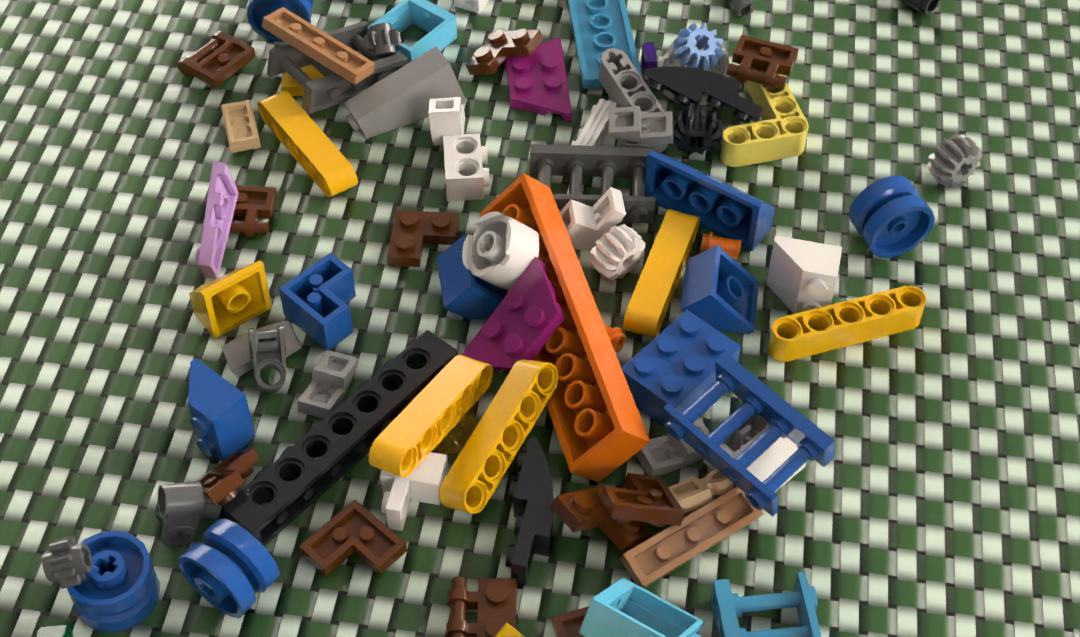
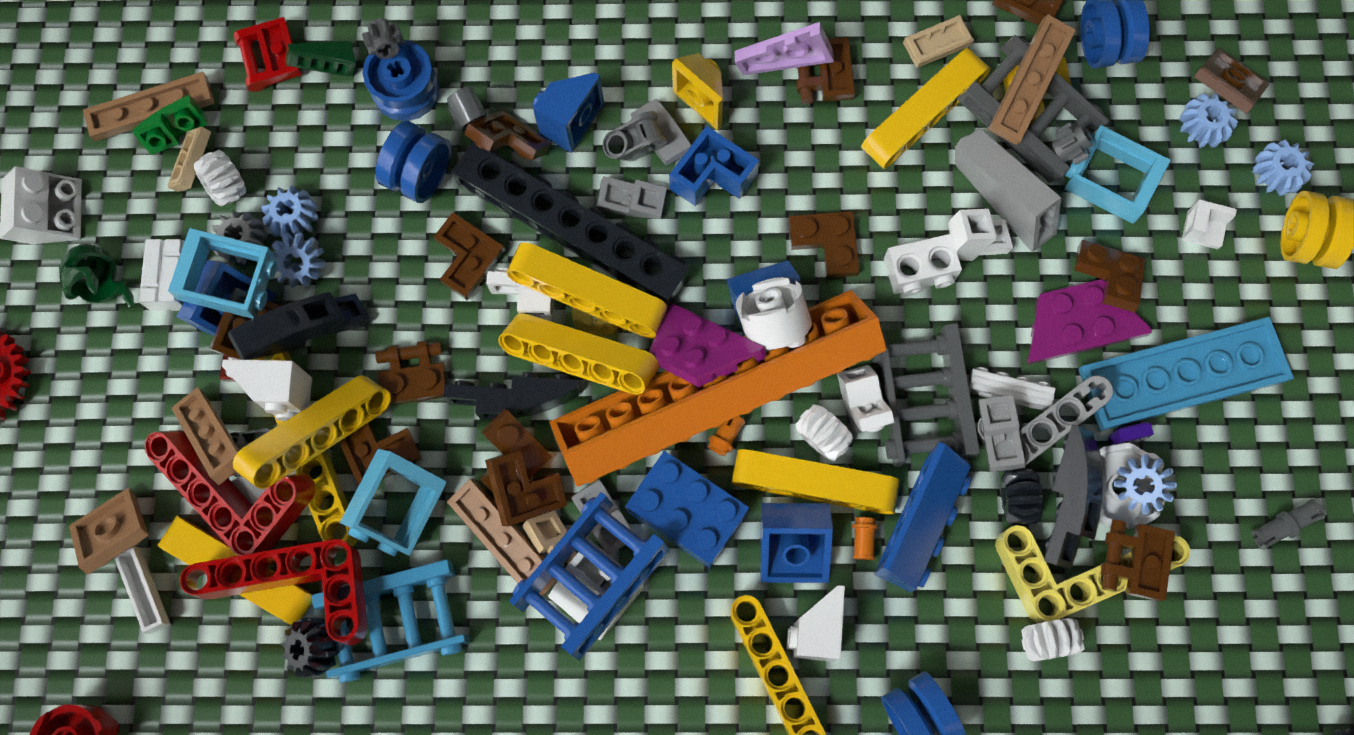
camera: 85 degrees right, 25 degrees up
none -> white gear [1021,618,1085,661]

